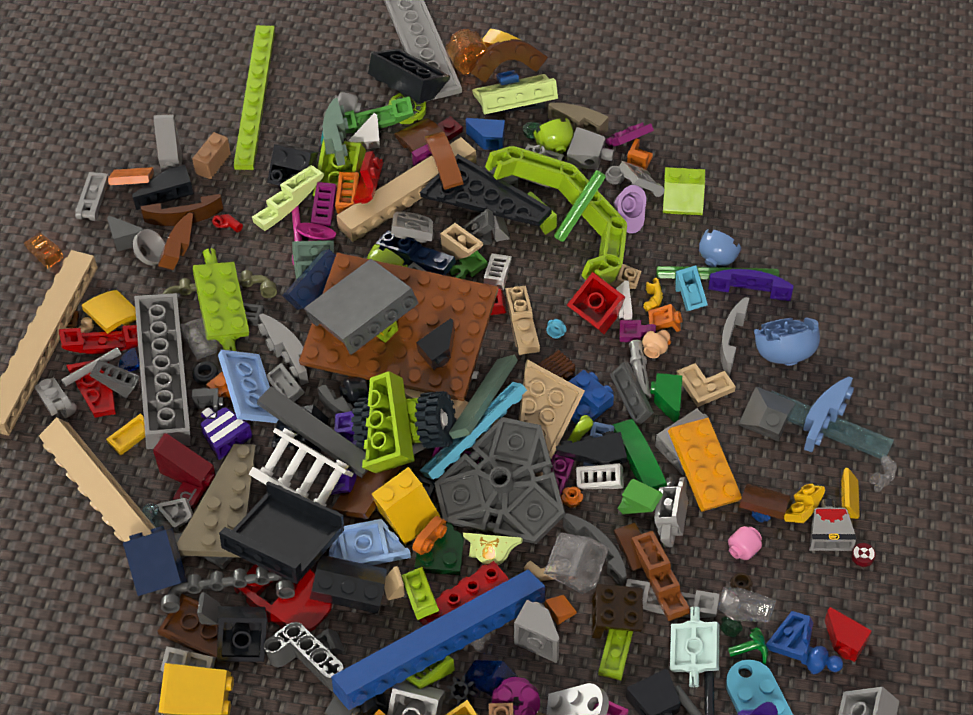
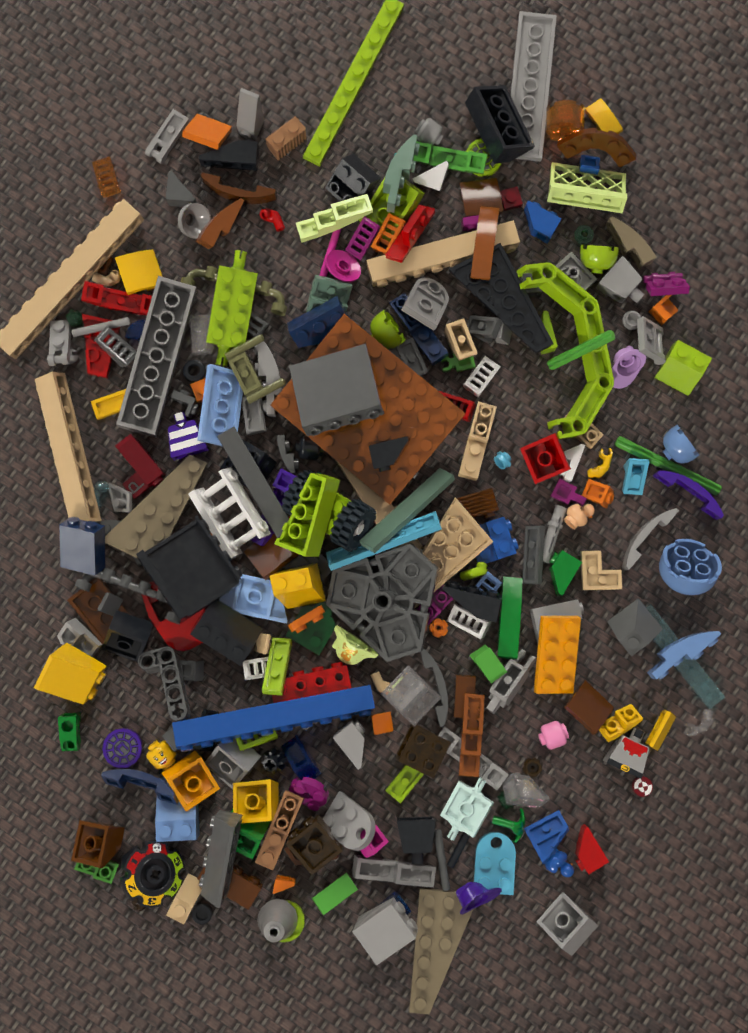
camera: 20 degrees right, 30 degrees up
none -> clear green plate [66,309,83,327]
none -> olive plate [225,334,286,404]
none -> white slope [243,657,268,680]

